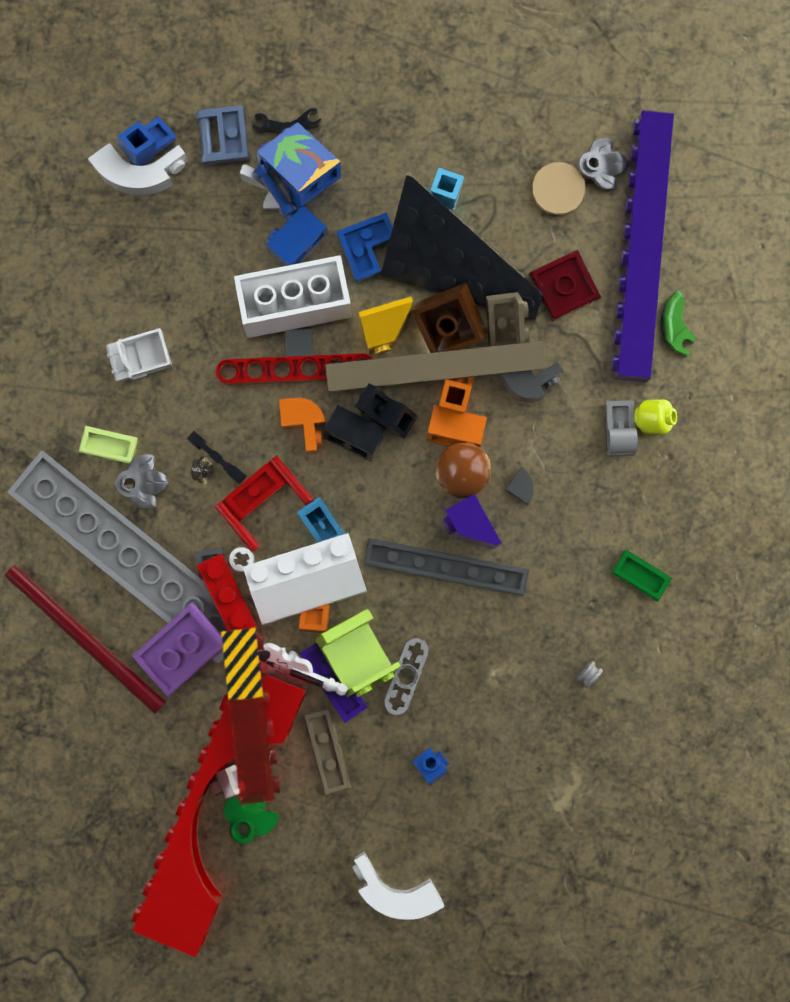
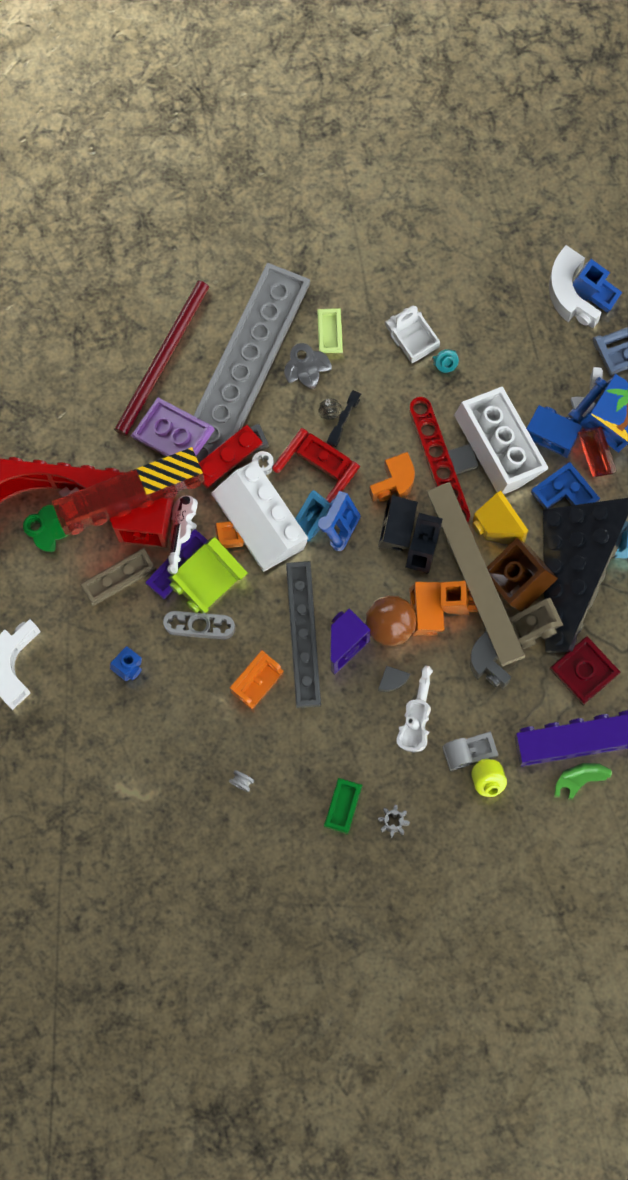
camera: 80 degrees right, 10 degrees down
none -> orange hinge [230,650,284,709]
none -> blue plate [318,491,361,551]
none -> light grey gear [378,805,410,838]
none -> white piece [397,666,433,752]
none -> teal plate [432,349,459,373]
none -> clear red tile [577,426,617,477]

